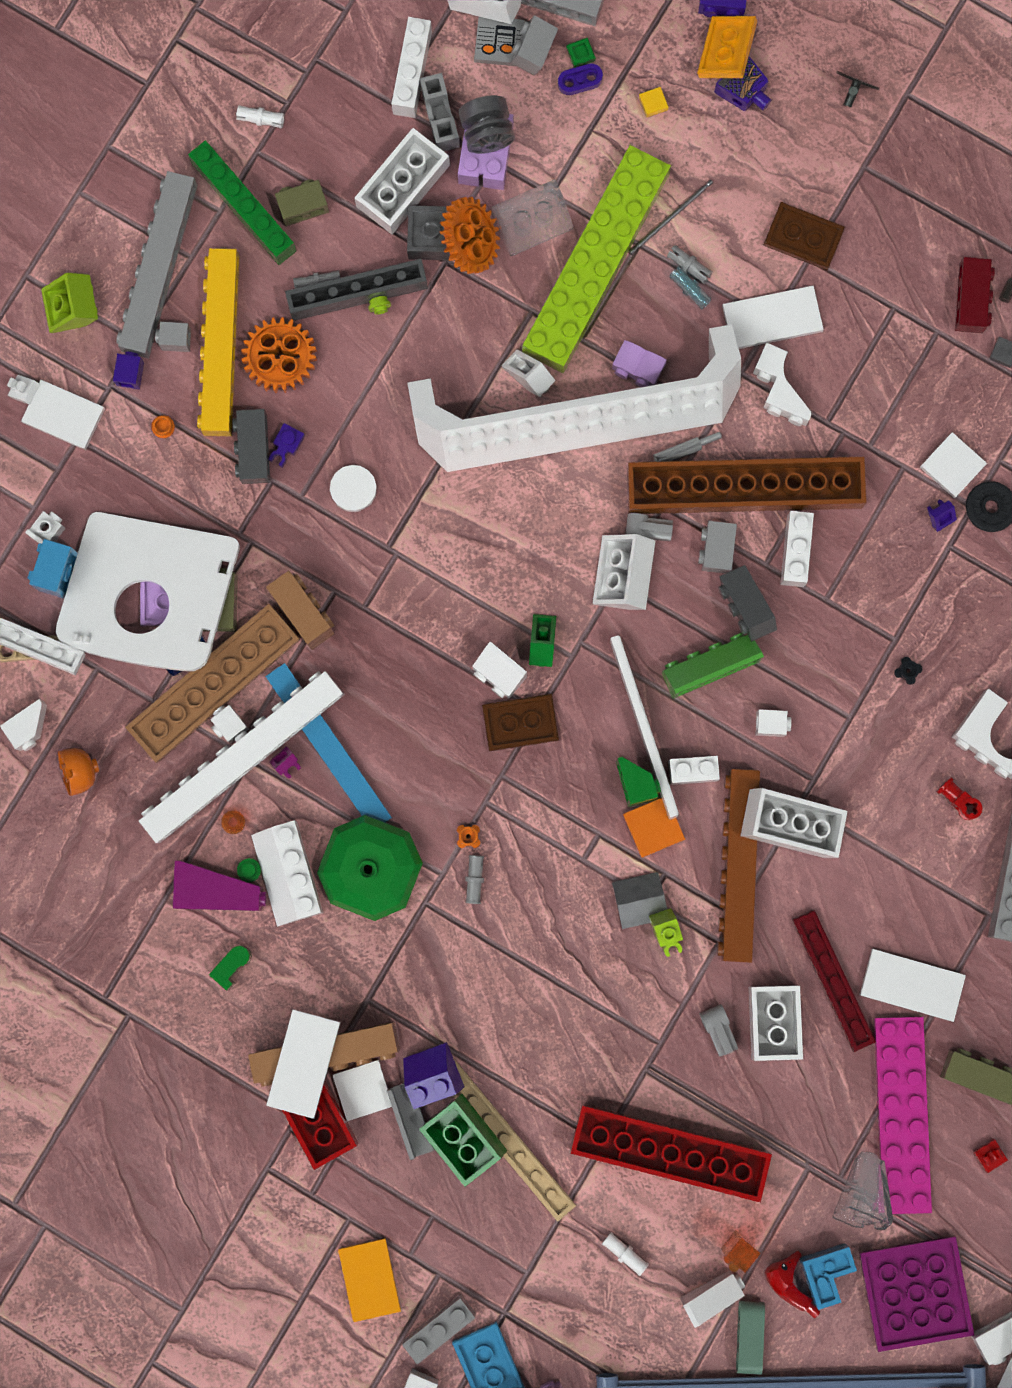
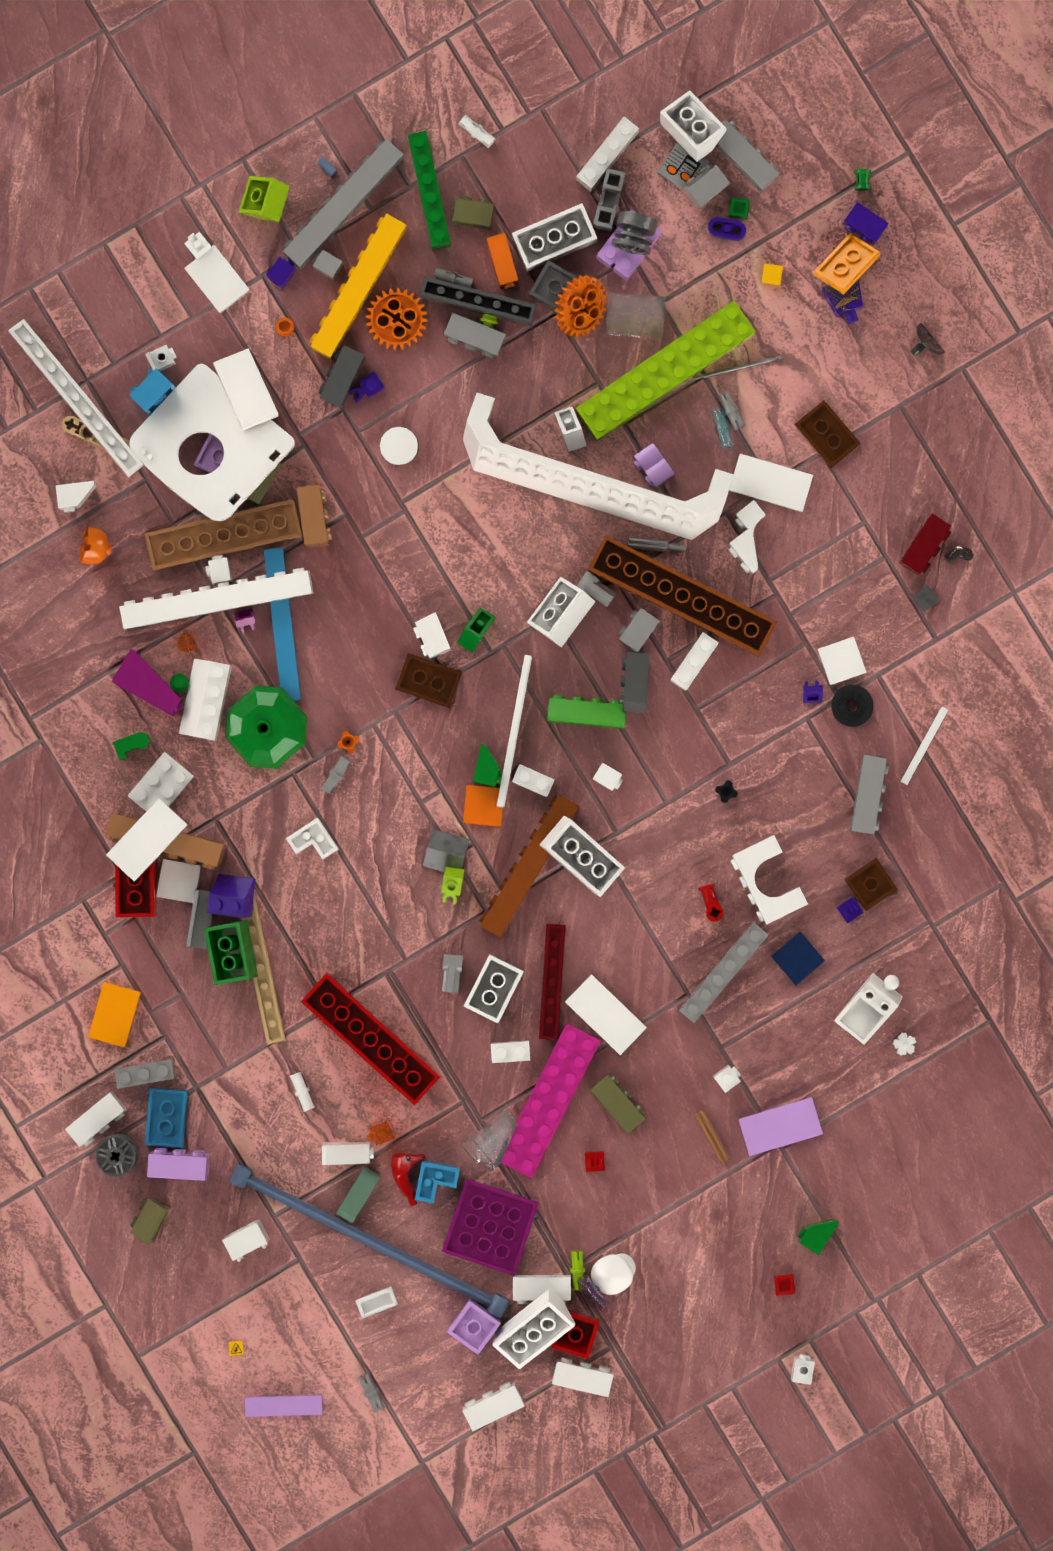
camera: 25 degrees right, 5 degrees up
none -> white plate [128,752,194,812]
none -> white tile [213,348,279,430]
none -> white tile [286,817,339,860]
none -> sand blue tile [318,156,337,178]
none -> light grey brick [444,313,506,359]
none -> orange slope [486,233,518,290]
none -> white brick [491,1040,530,1063]

